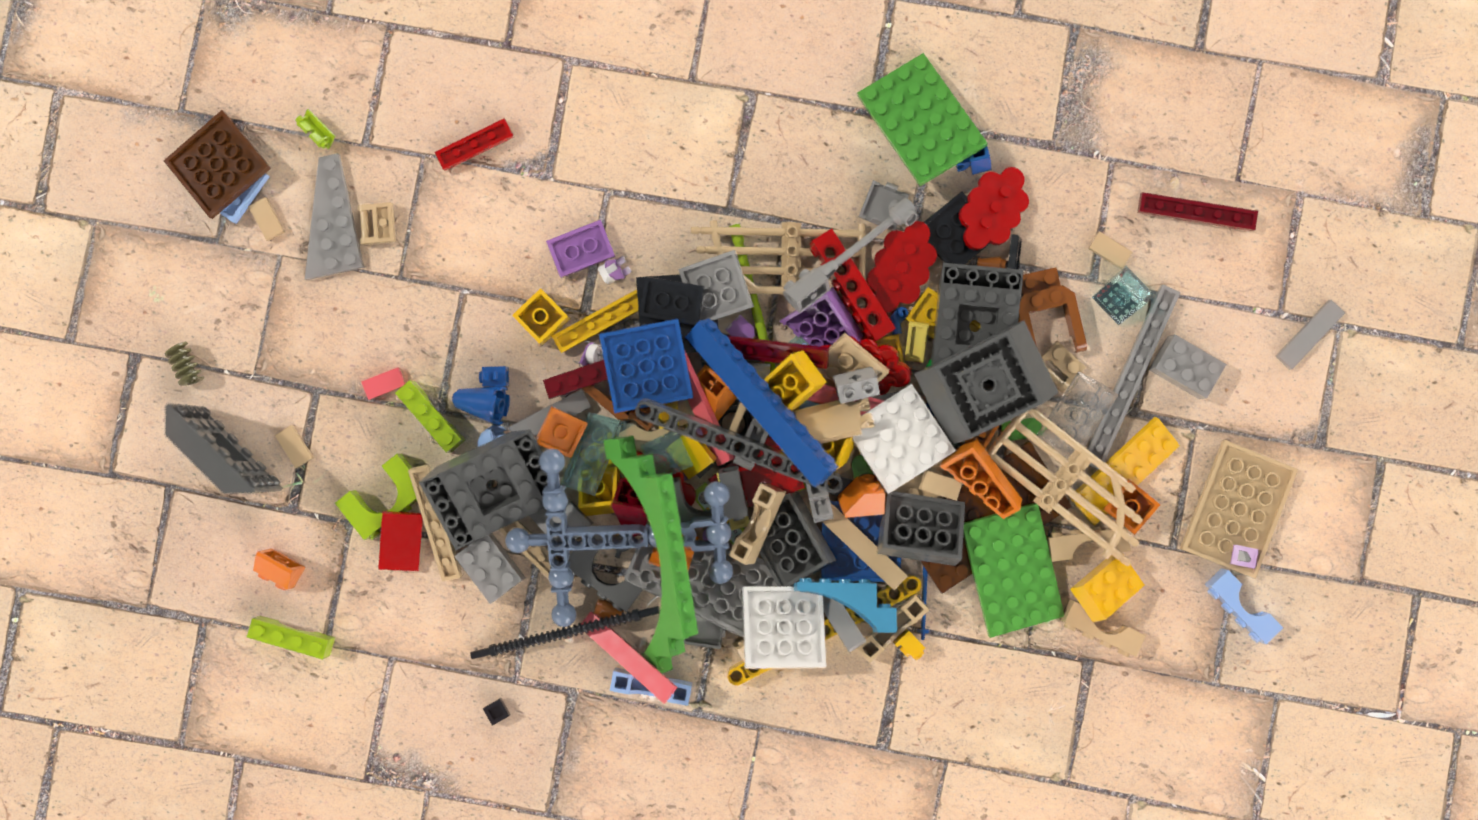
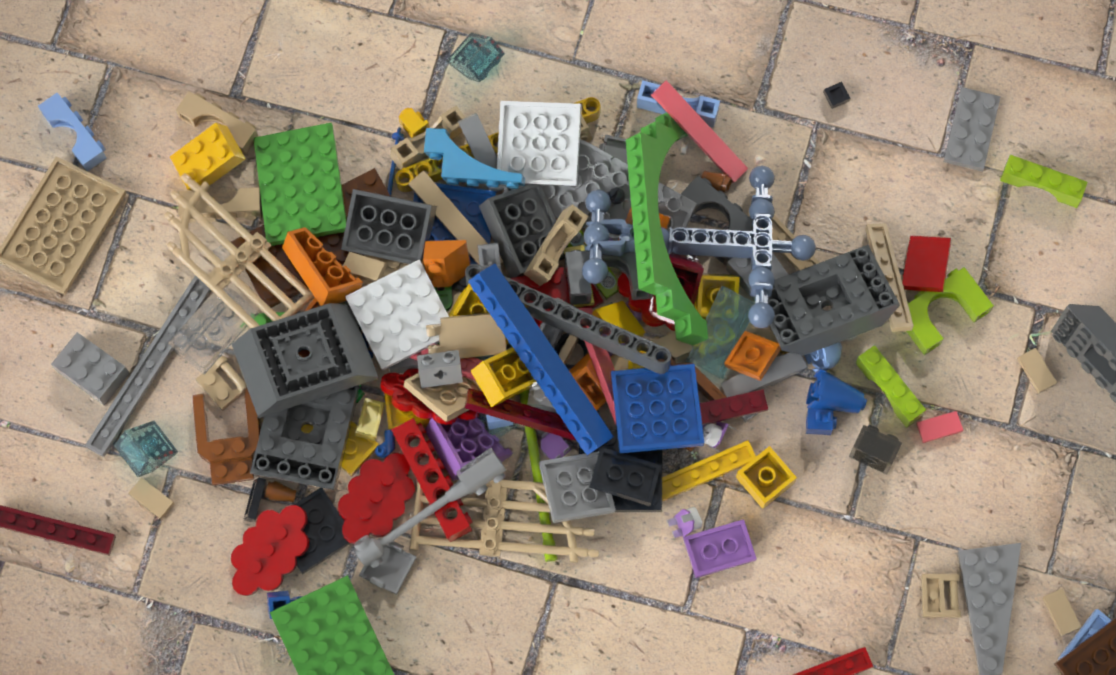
camera: 175 degrees left, 15 degrees down
orange slope [253,548,305,590] -> none
light grey brick [454,533,525,604] -> none
black hose [470,606,660,659] -> none
clear light blue tile [640,431,693,475] -> none
yellow plate [1069,417,1180,526] -> none
orange slope [1103,479,1161,535] -> none
lavender slope [1230,545,1258,569] -> none
none -> clear light blue slope [446,32,505,82]
none -> black hinge [608,188,625,204]
none -> clear smoke brick [849,425,902,475]
none -> light grey plate [943,87,1001,172]

